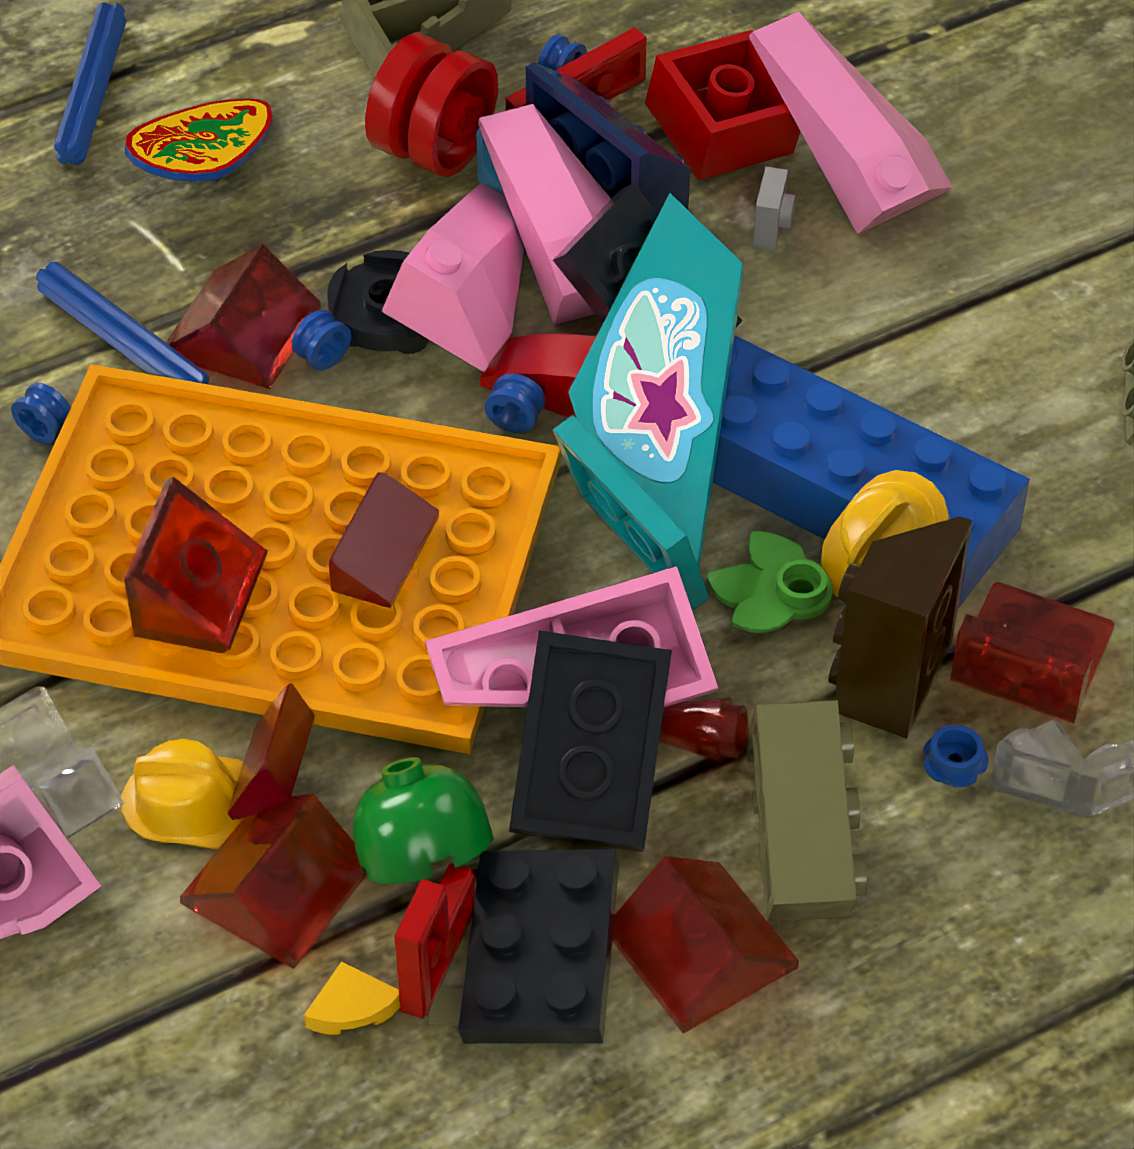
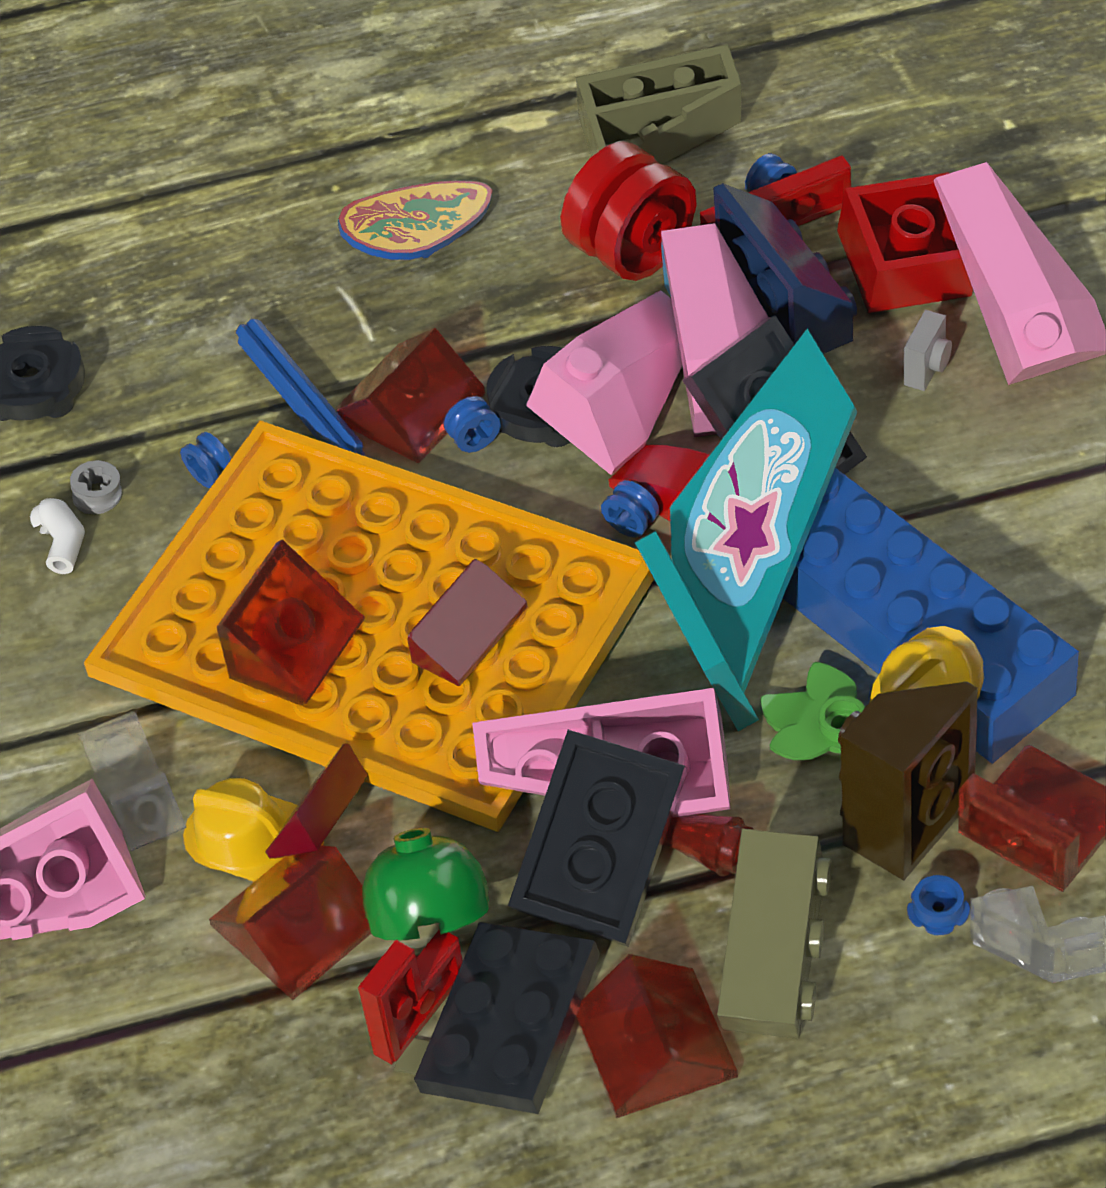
camera: 20 degrees right, 0 degrees up
blue axle [54,2,127,166] -> none
yellow tile [304,962,400,1035] -> none

